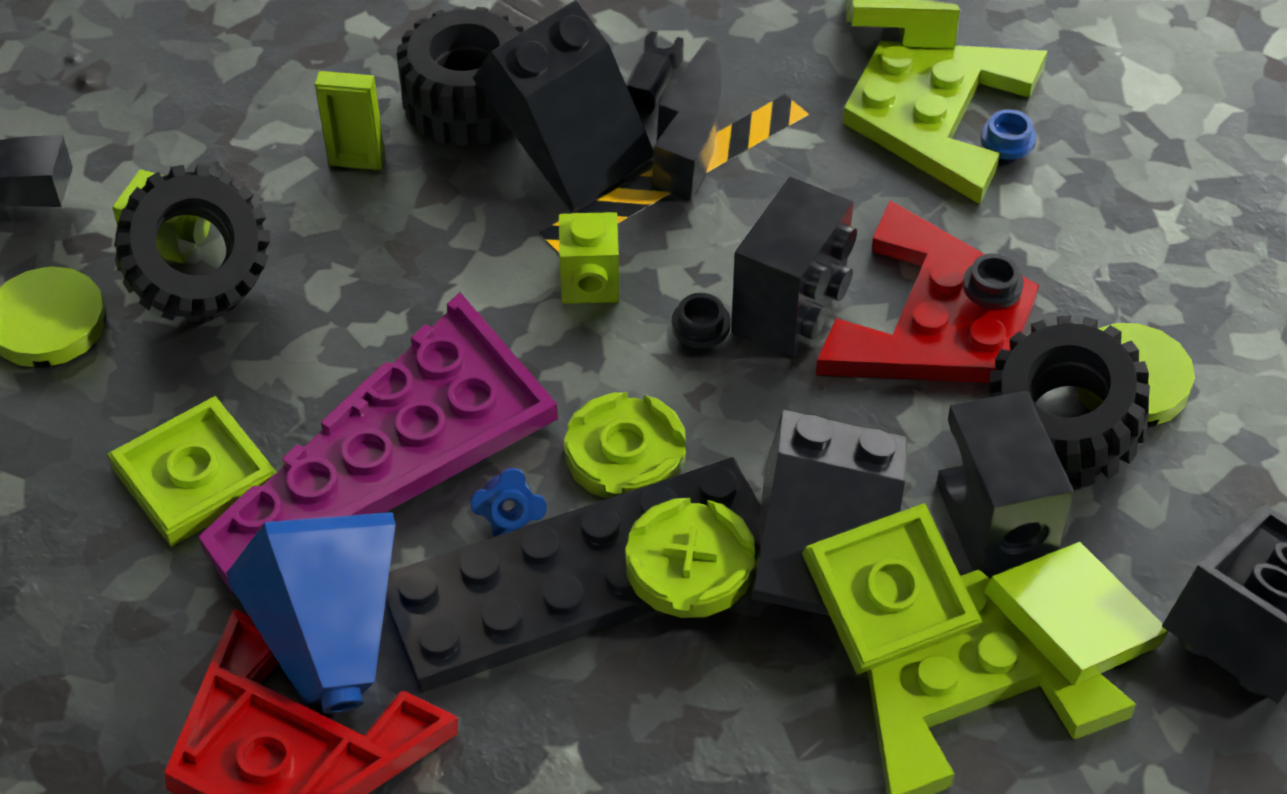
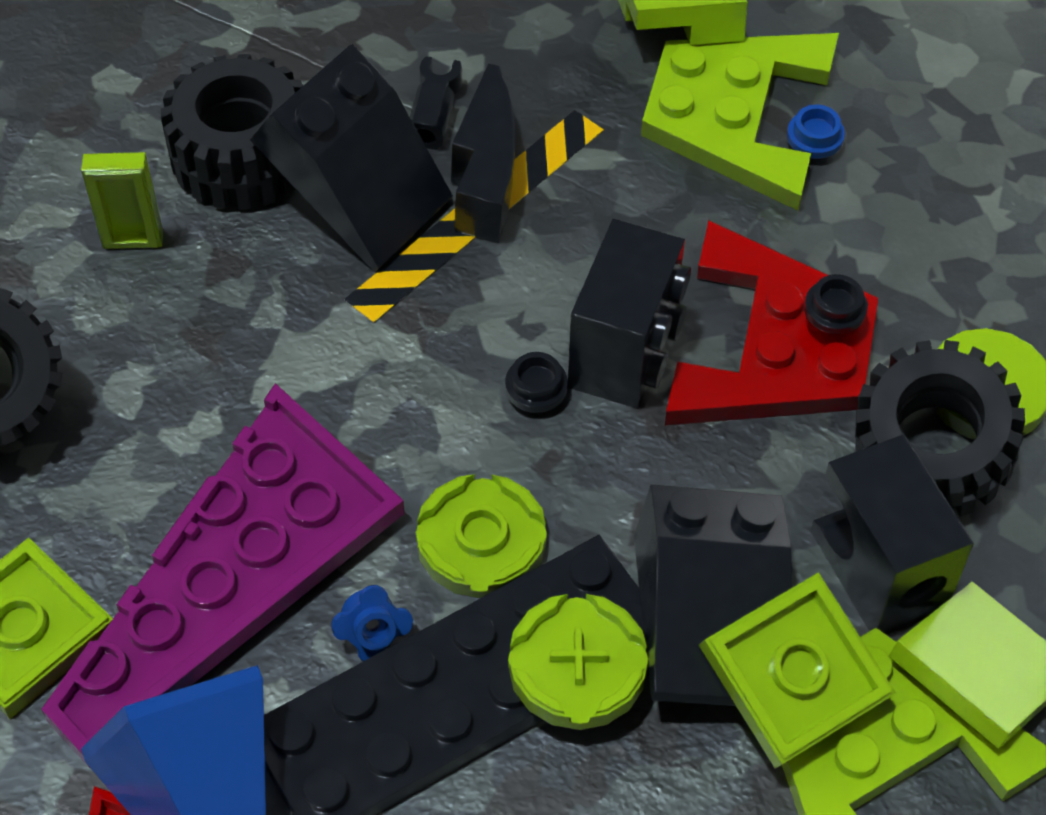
camera: 10 degrees left, 5 degrees up
lime brick [559,212,620,304] -> none

